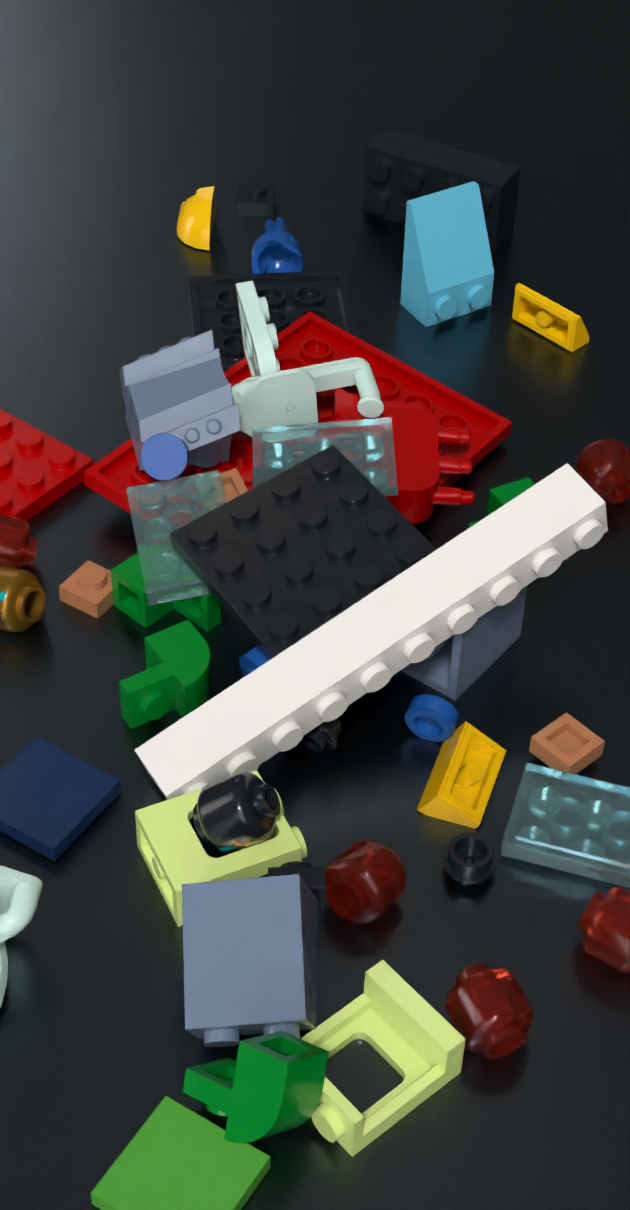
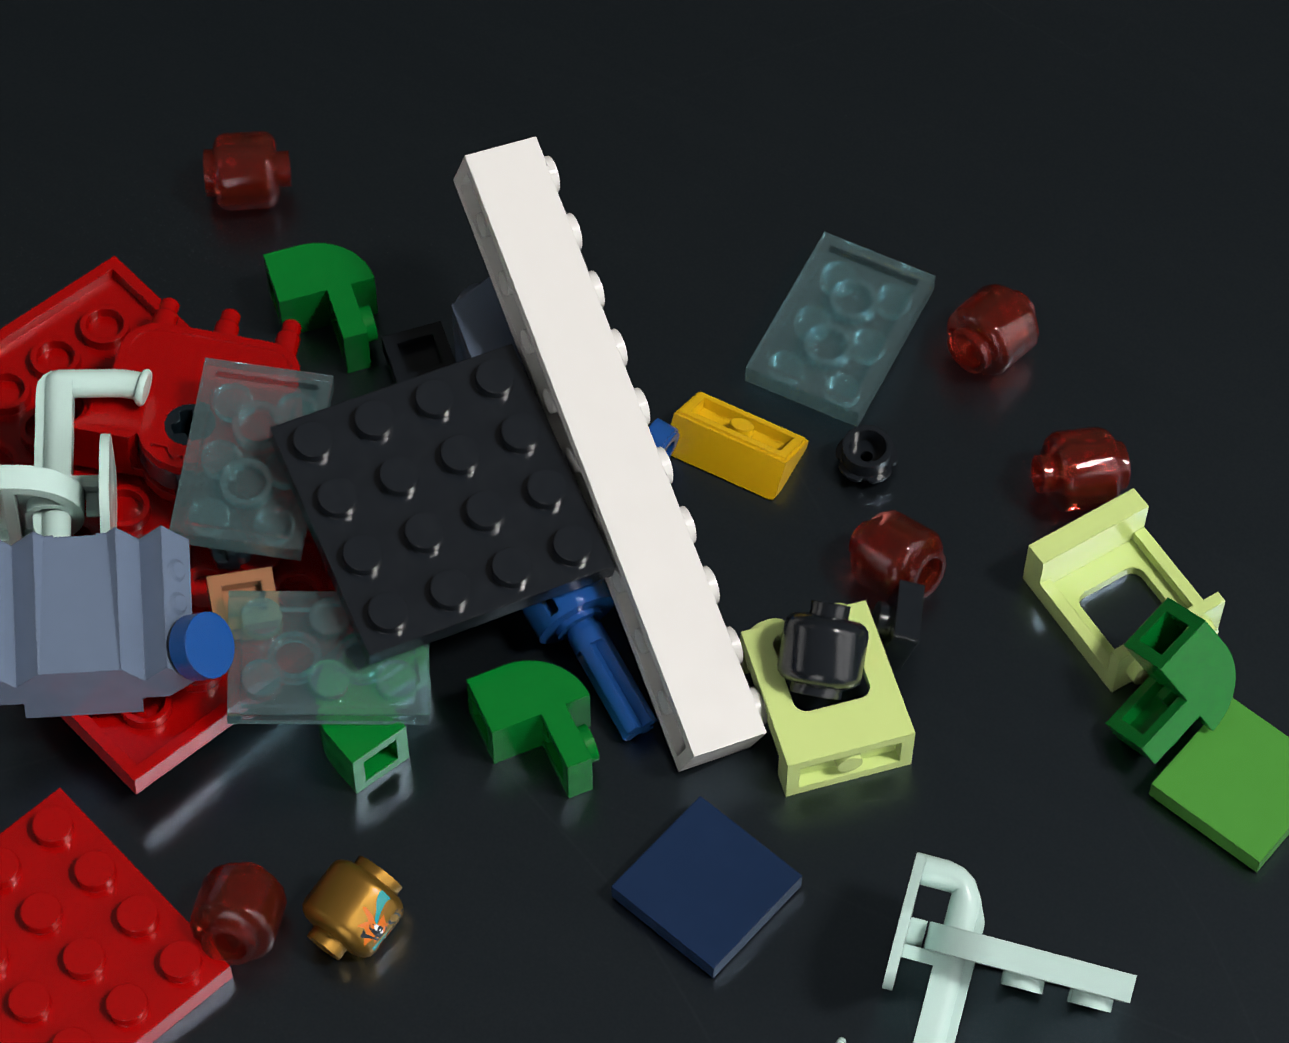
camera: 80 degrees left, 15 degrees up
nougat plate [59,560,113,619] -> none
sand blue slope [182,874,319,1047] -> none
nougat plate [529,712,605,781] -> none

